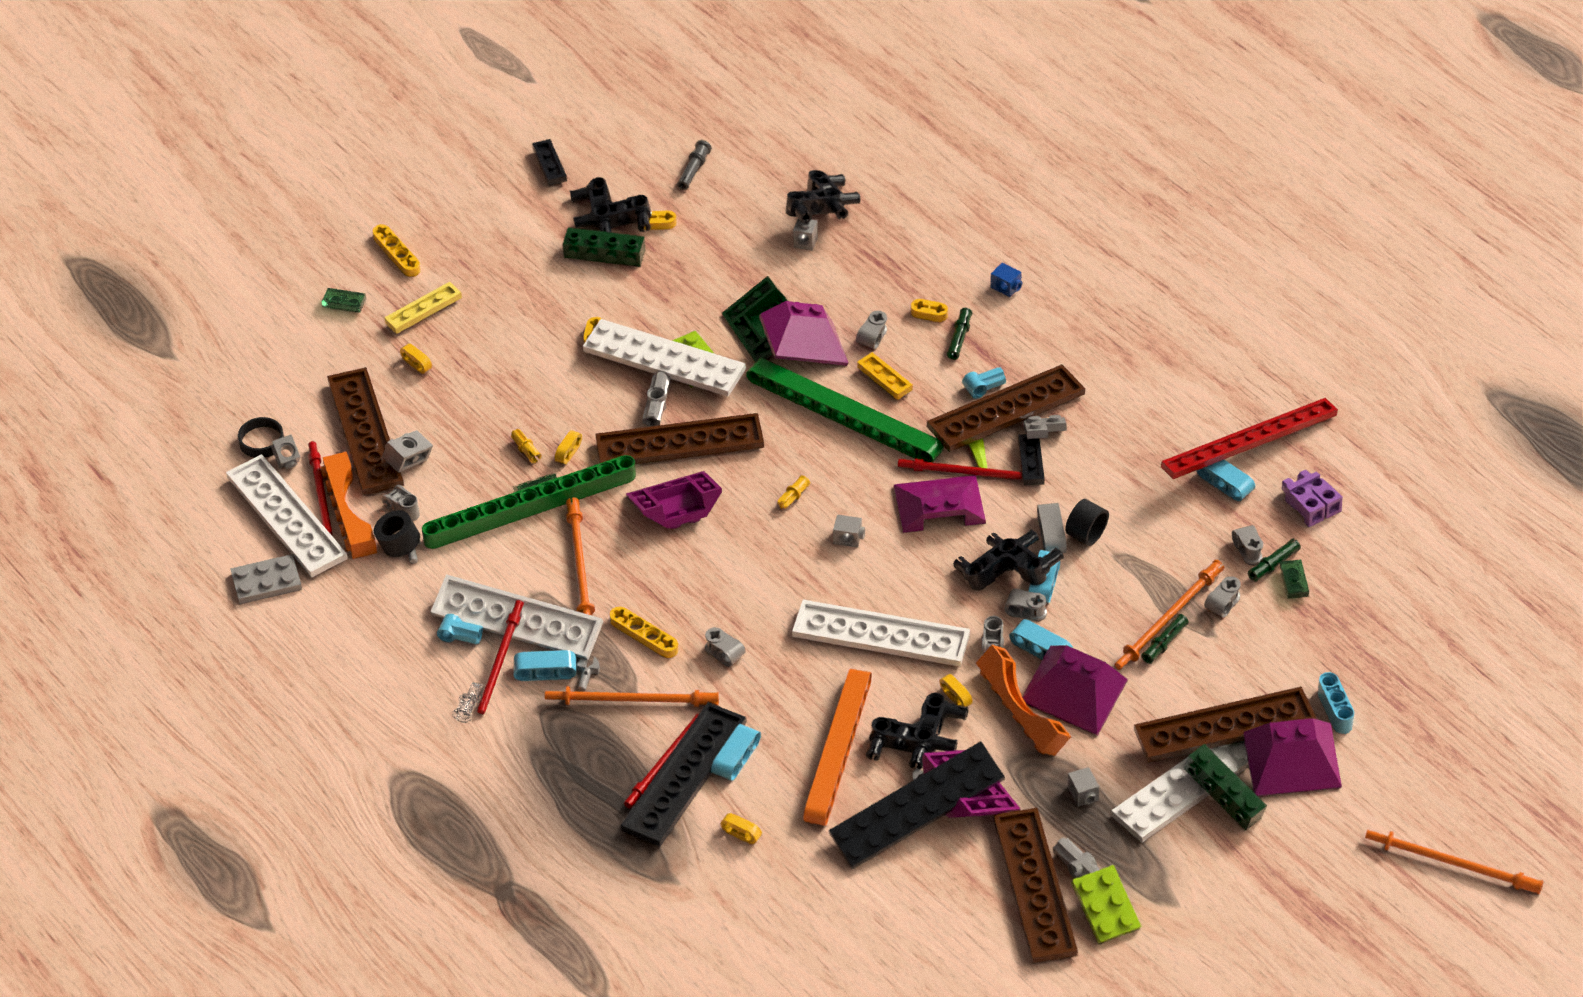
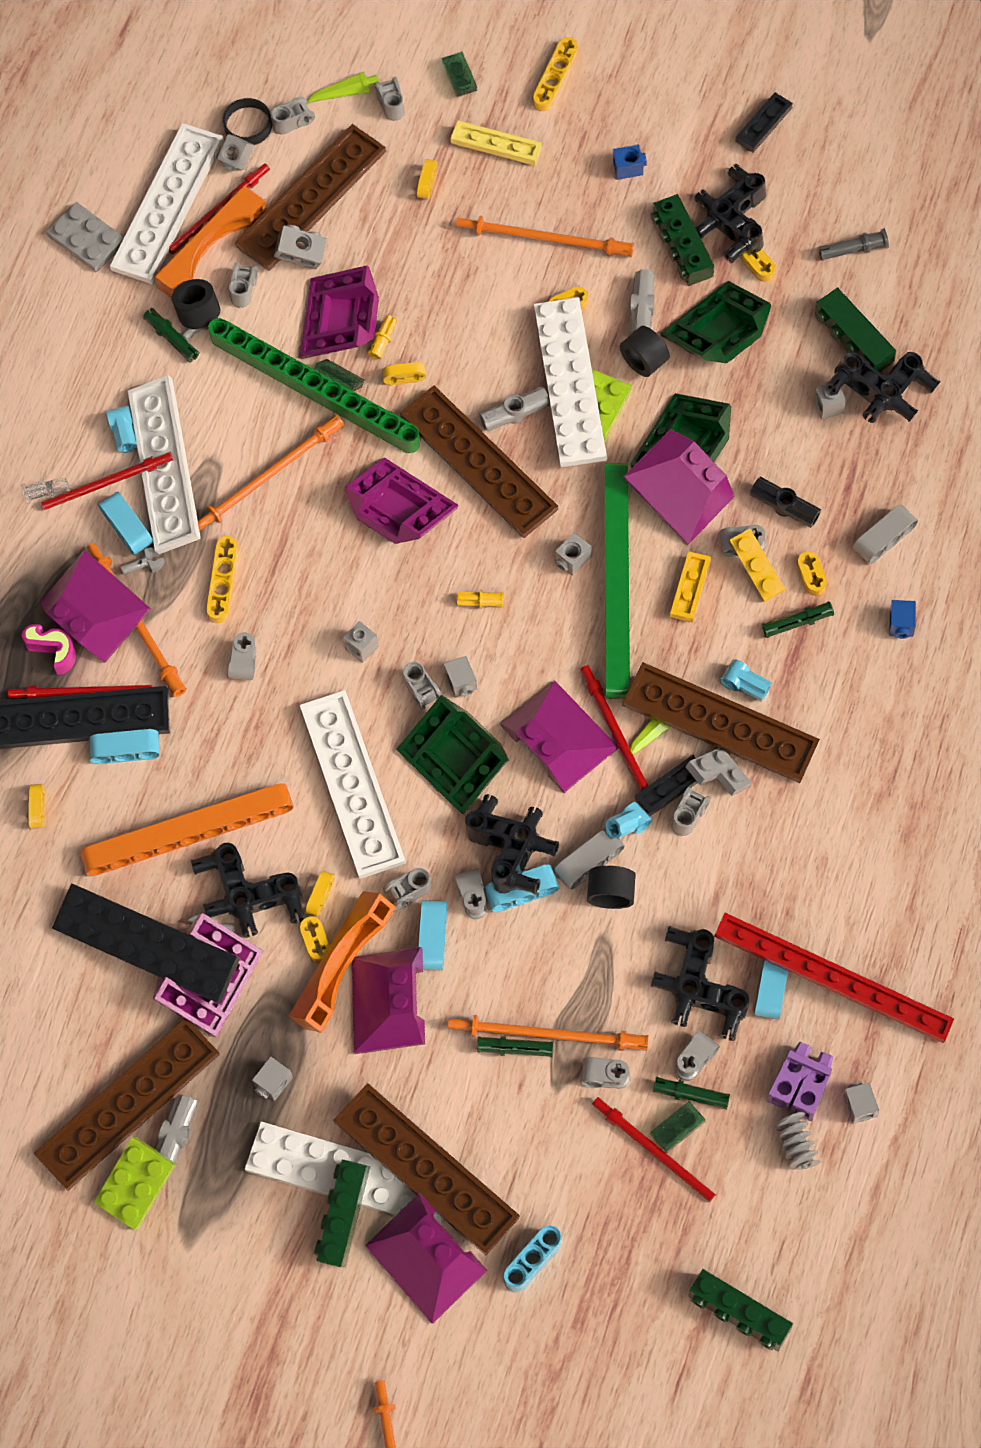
camera: 60 degrees right, 20 degrees up
none -> dark pink animal [22,624,76,675]
none -> magenta slope [39,550,151,663]
none -> dark green pin [143,308,199,362]
none -> light grey piece [271,97,315,135]
none -> magenta slope [300,265,379,359]
none -> yellow beam [300,916,330,963]
none -> lime bar [307,71,379,103]
none -> light grey brick [343,621,379,663]
none -> light grey piece [375,76,405,121]
none -> dark green slope [396,695,509,814]
none -> light grey piece [403,662,442,710]
none -> orange bar [456,215,634,257]
none -> light grey brick [555,532,592,575]
none -> red bar [592,1097,716,1202]
none -> medium azure piece [605,802,652,839]
none -> blue brick [613,144,647,180]
none -> black piece [619,325,670,377]
none -> light grey piece [630,269,655,335]
none -> black pin [651,926,749,1041]
none -> dark green slope [661,281,772,364]
none -> light grey piece [672,786,711,836]
none -> dark green brick [688,1268,793,1352]
none -> yellow plate [729,529,785,602]
none -> black piece [750,476,821,528]
none -> light grey piece [775,1112,821,1170]
none -> dark green brick [815,287,897,372]
none -> light grey brick [844,1081,879,1124]
none -> light grey beam [853,504,918,564]

